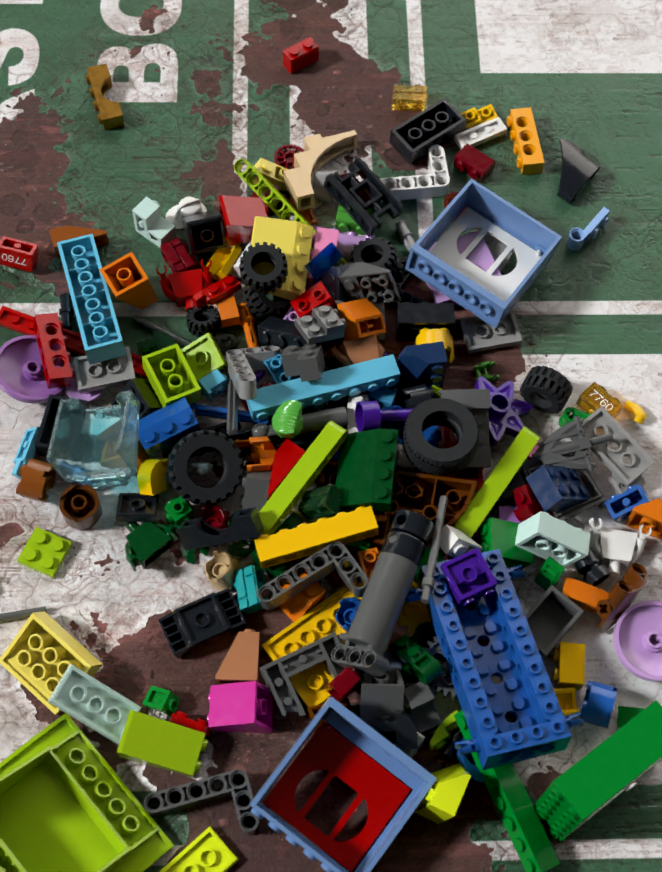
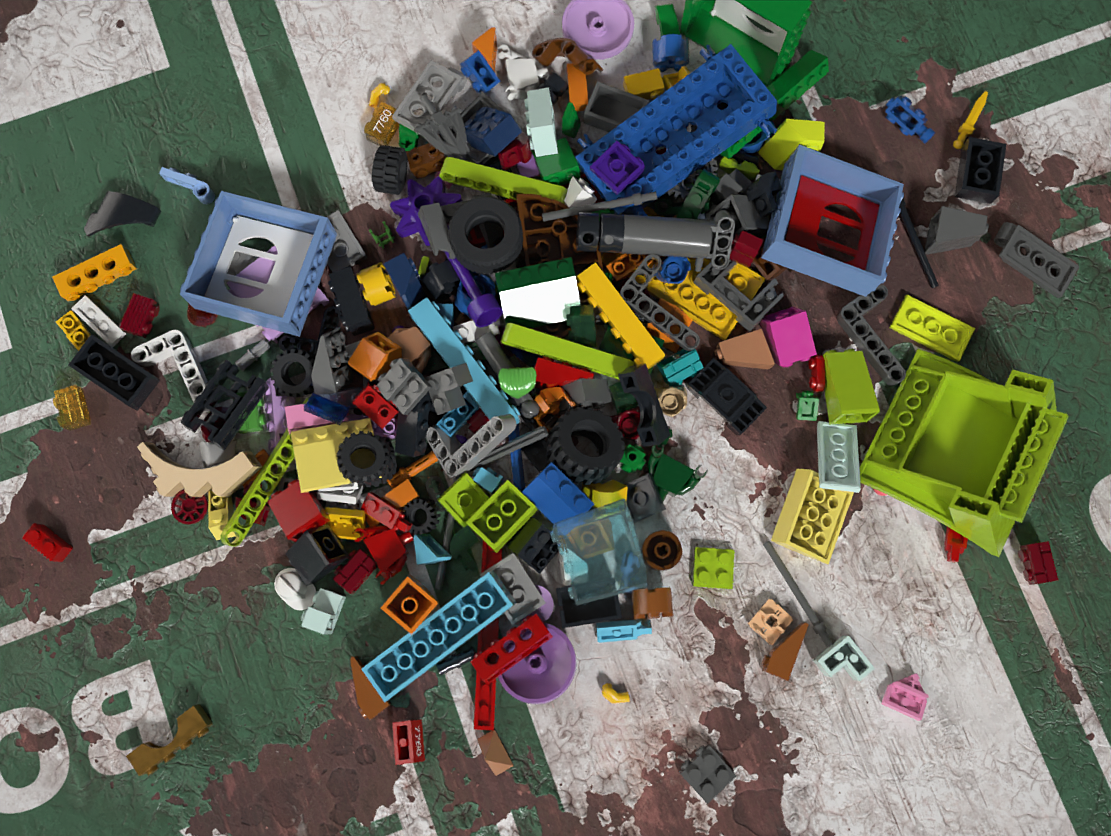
camera: 105 degrees left, 15 degrees up
none -> reddish brown brick [406,143,447,179]
none -> medium azure slope [413,534,452,565]

